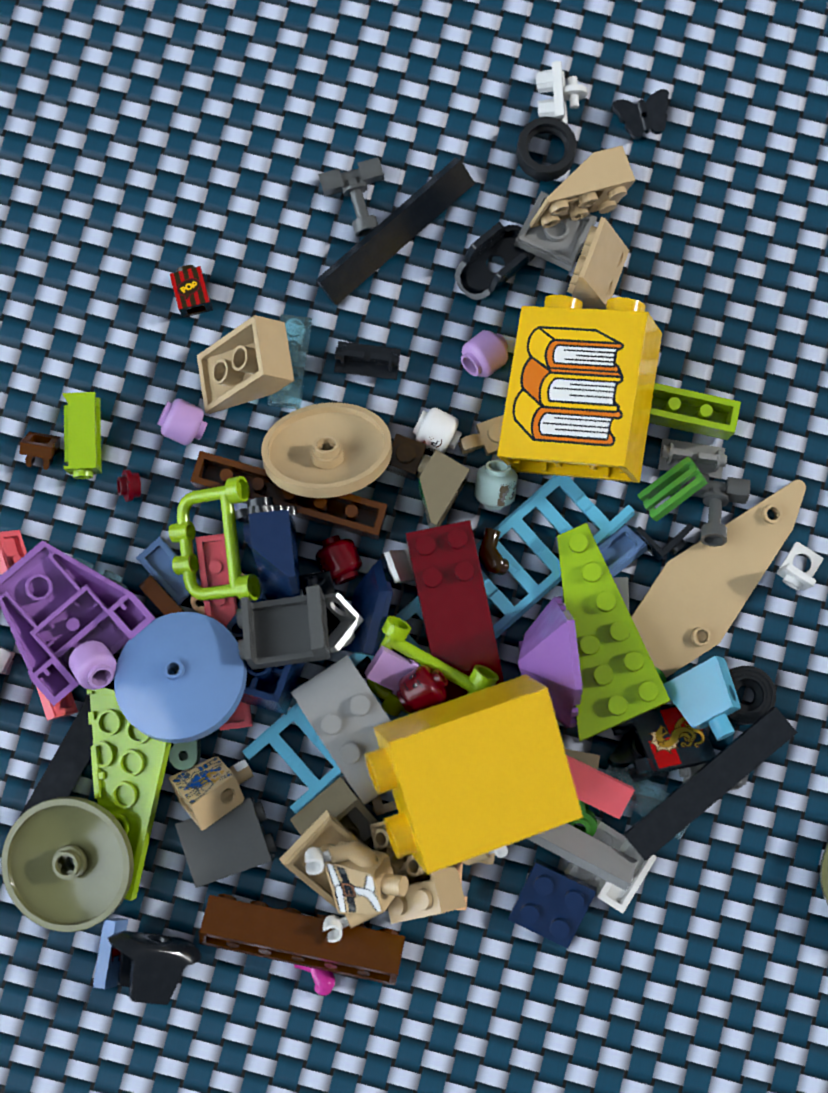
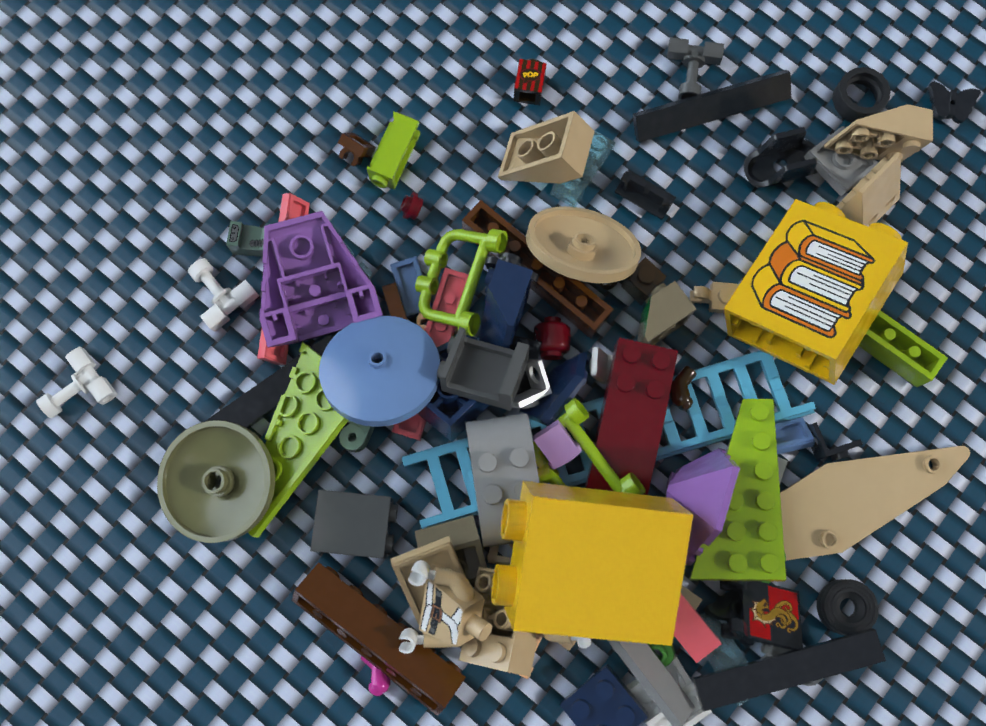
camera: 25 degrees right, 5 degrees down
lavender head [69,640,117,690] -> none
medium blue tile [93,917,128,989] -> none
black piece [108,931,202,1005] -> none
lavender head [157,398,207,445] -> none
tan torso [168,757,253,831] -> none
dark red head [397,665,448,713] -> none
white head [412,408,462,453] -> none
lavender head [461,330,508,378] -> none
light aqua head [474,460,518,510] -> none
white hips [536,61,587,124] -> none
bright green tile [637,456,708,522] -> none
light grey hinge [658,438,727,480] -> none
medium azure torso [663,656,741,741] -> none
dark grey bar [682,473,750,547] -> none
white bracket [776,542,824,591] -> none

